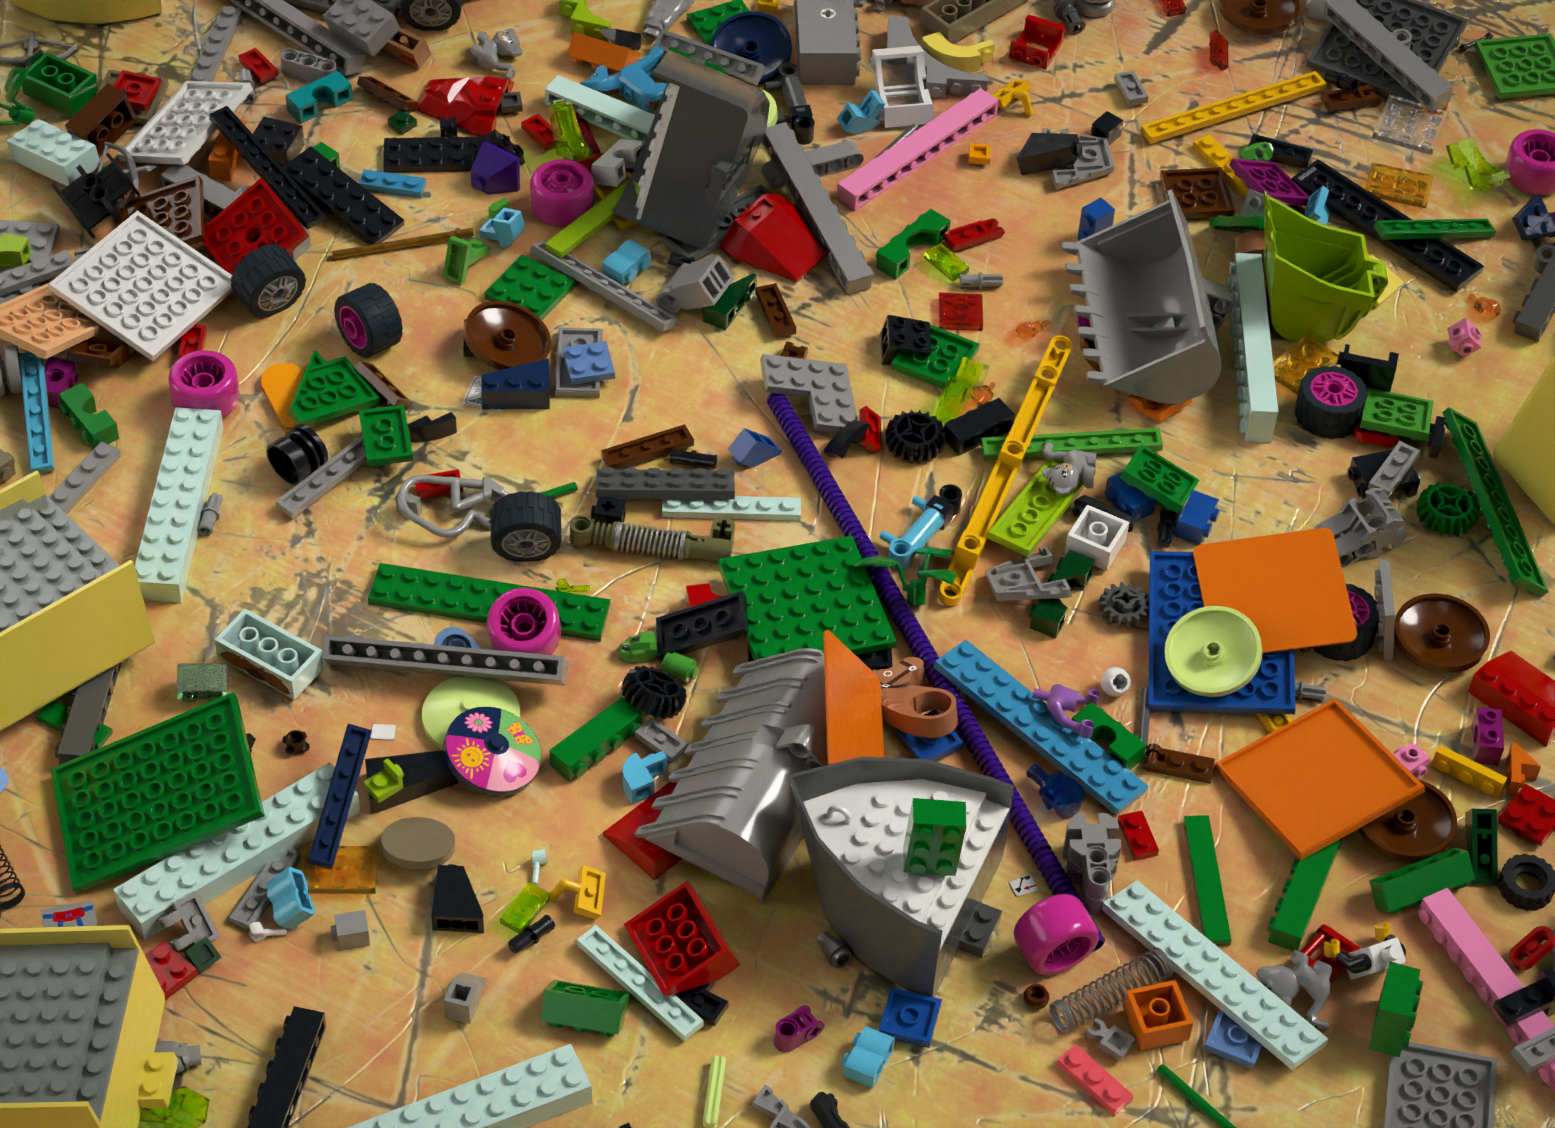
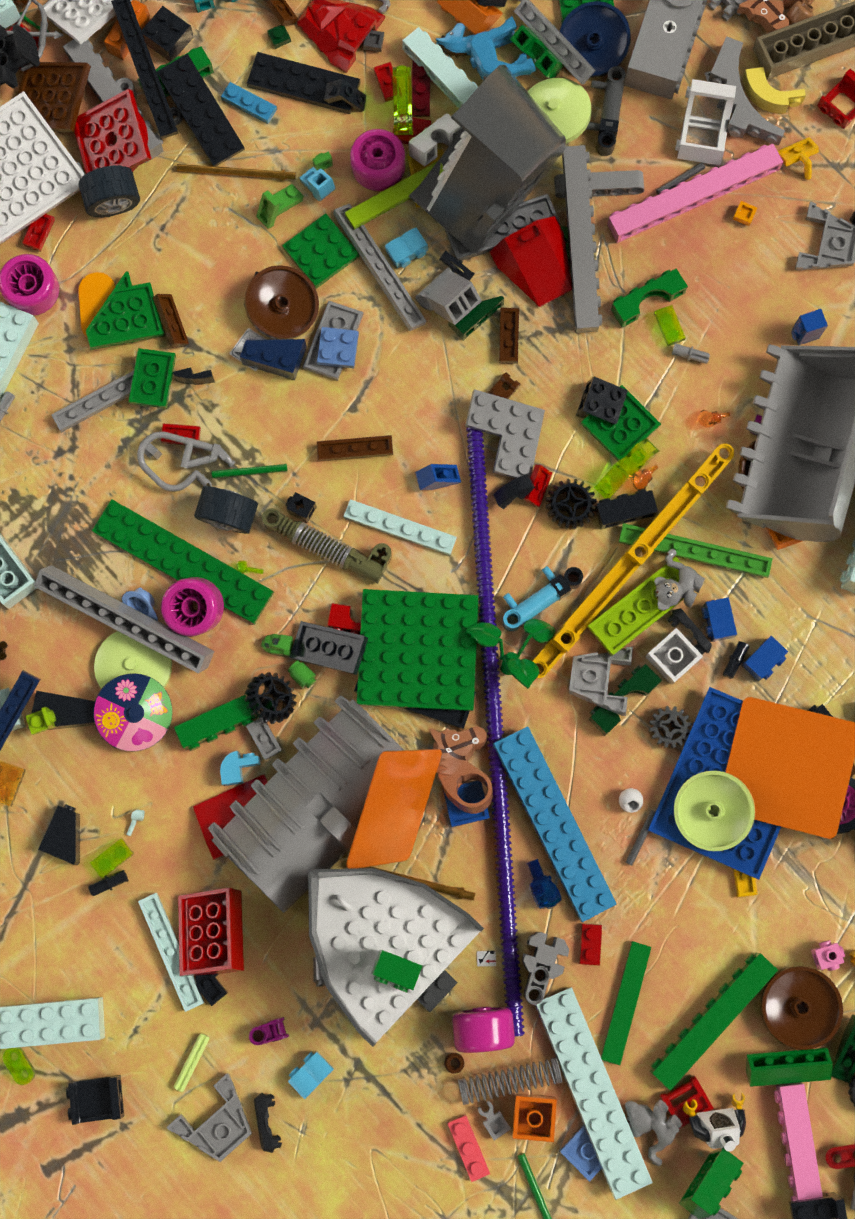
camera: 25 degrees right, 30 degrees up
black wheel [266,423,329,485] -> none
black wheel [334,283,403,358] -> none
white sticker [371,724,396,740] -> none
dark tan piece [381,817,455,870] -> none
black wheel [439,116,458,137] -> none
light grey slope [444,972,487,1024] -> none
dark purple slope [470,141,520,195] -> none
green slope [541,980,631,1037] -> none
yellow plate [549,865,606,920] -> none
dark grey plate [596,467,735,499] -> none
black pin [670,449,717,469] -> none
medium azure brick [837,90,885,134] -> none
blue plate [879,987,942,1048] -> none
clear red plate [938,292,983,331] -> none
red hinge [943,218,1005,252] -> none
black slope [1017,133,1082,175] -> none
medium lavender piece [1032,684,1100,738] -> none
green arch [1072,702,1146,770] -> none
green plate [1120,444,1200,514] -> none
reddish brown plate [1143,743,1215,784] -> none
orange tile [1214,698,1425,861] -> none
light grey axle [1295,681,1327,700] -> none

